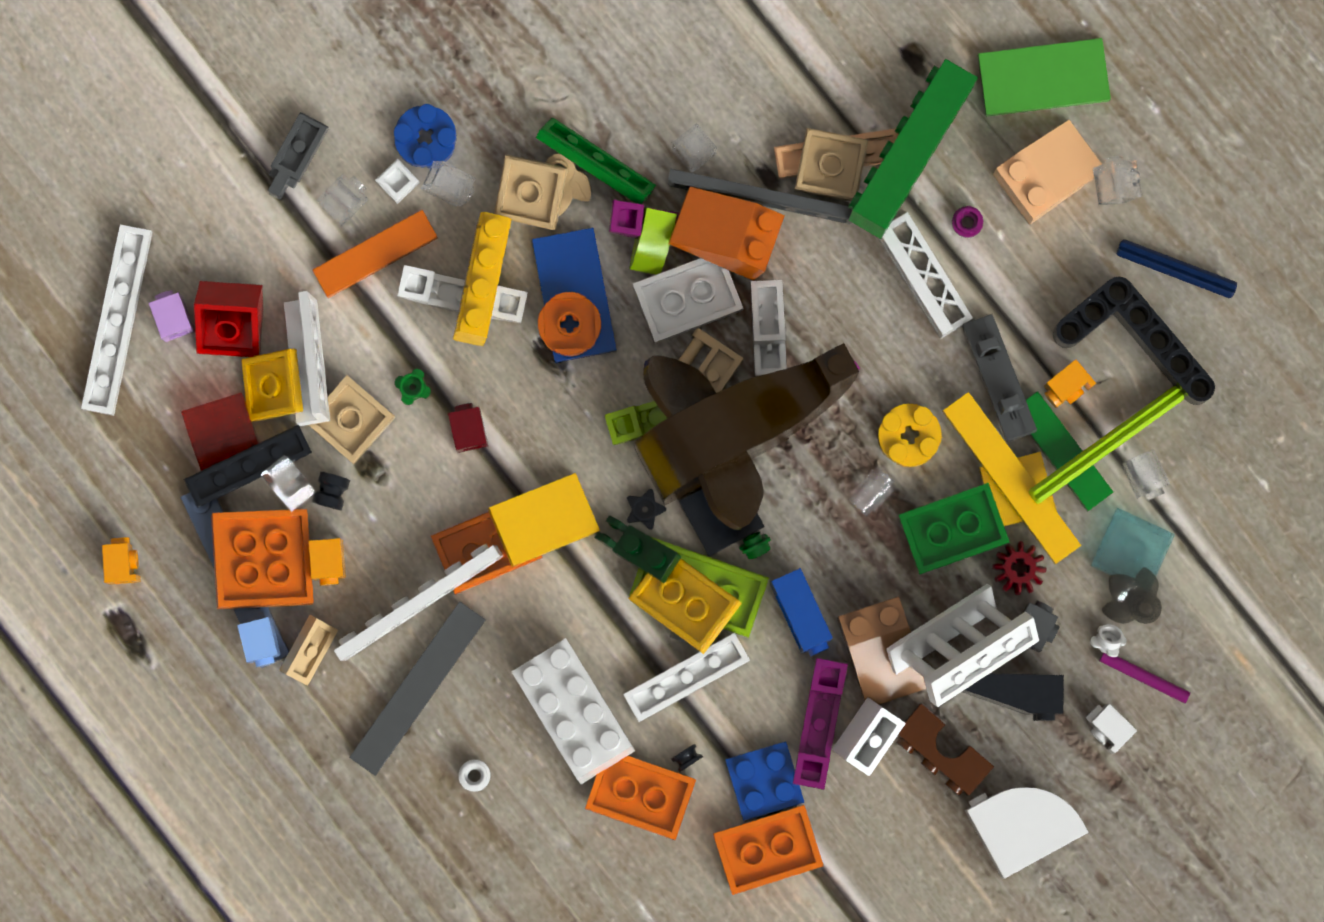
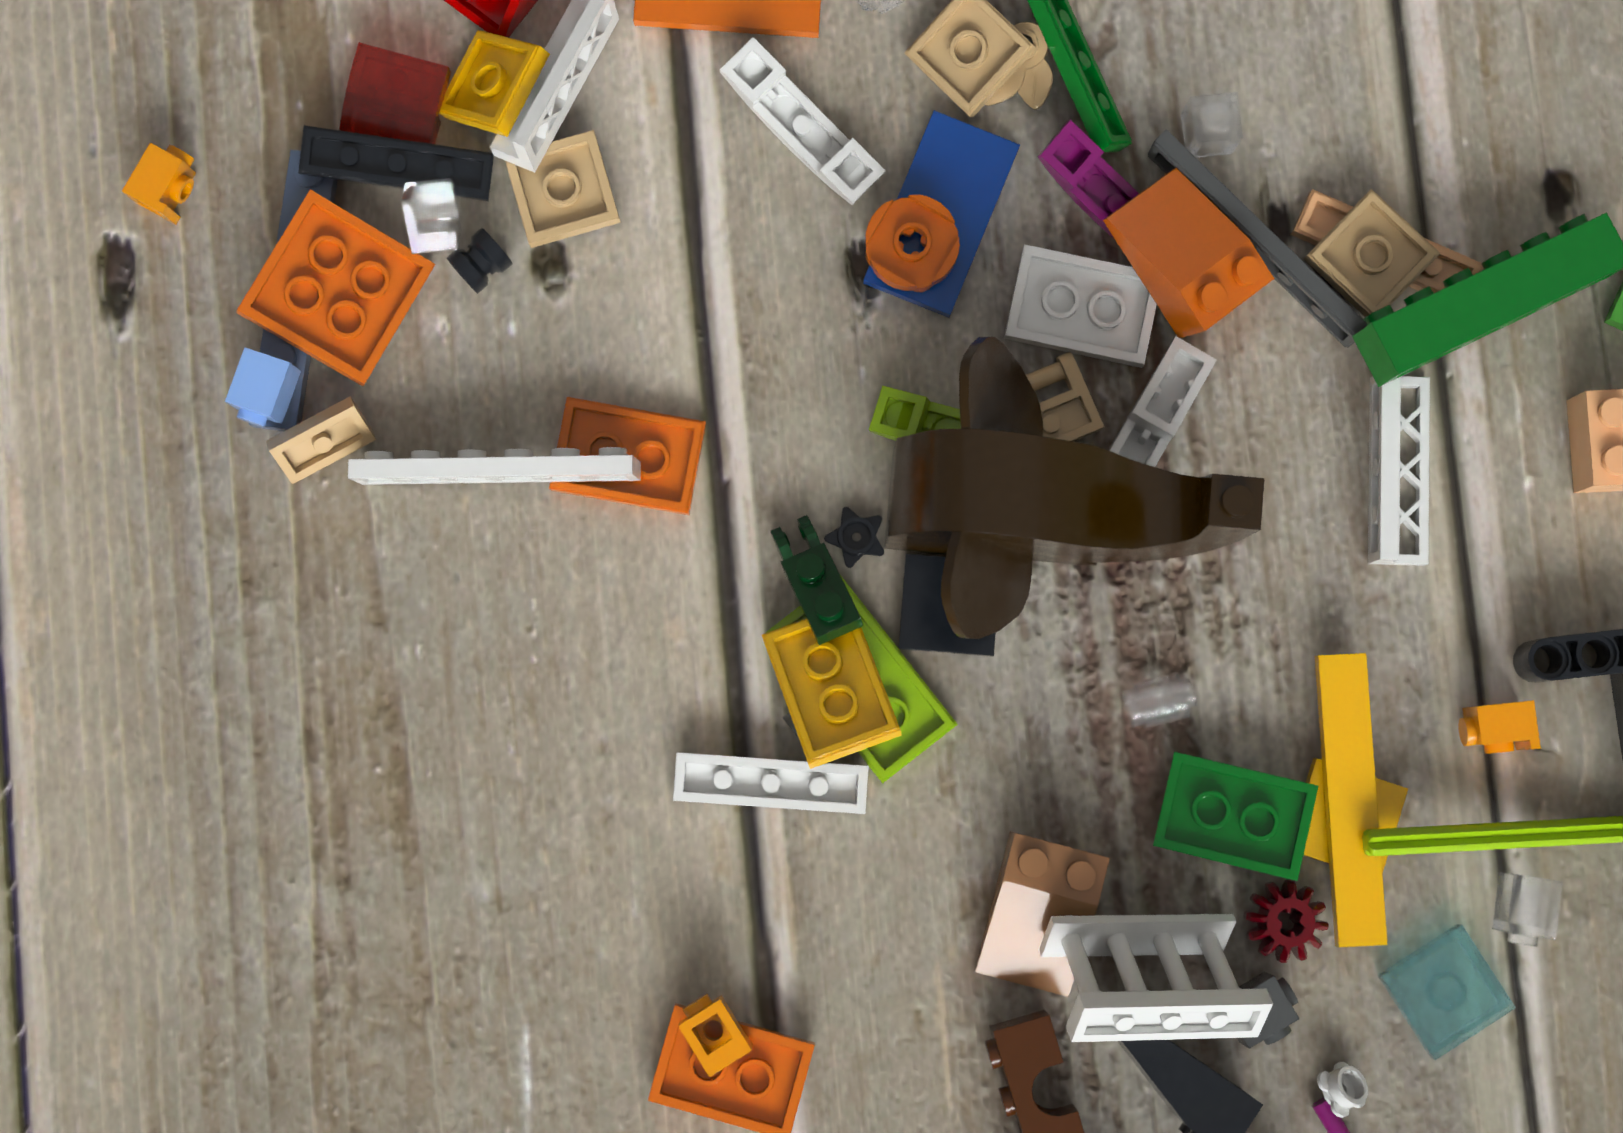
camera: 30 degrees right, 0 degrees up
light orange brick [308,538,346,586] -> none
dark grey tile [349,602,486,776] -> none
green plate [395,369,431,405] -> none
dark red brick [448,403,489,453] -> none
yellow brick [453,212,512,346] -> none
white plate [459,760,491,792] -> none
yellow tile [488,473,600,567] -> none
white brick [512,638,635,784] -> none
orange plate [585,756,696,840] -> none
lime slope [629,208,677,275] -> none
black bush [671,744,703,772] -> none
blue plate [725,741,805,821] -> none
green plate [739,532,771,559] -> none
blue window [770,568,833,657] -> none
magenta slope [793,658,848,790] -> none
white brick [832,697,906,776] -> none
yellow plate [878,404,942,467] -> none
magenta plate [952,206,984,238] -> none
dark grey hinge [963,314,1037,442] -> none
green tile [1026,391,1114,512] -> none
clear smoke plate [1102,567,1162,624] -> none
none -> light orange brick [678,993,753,1077]

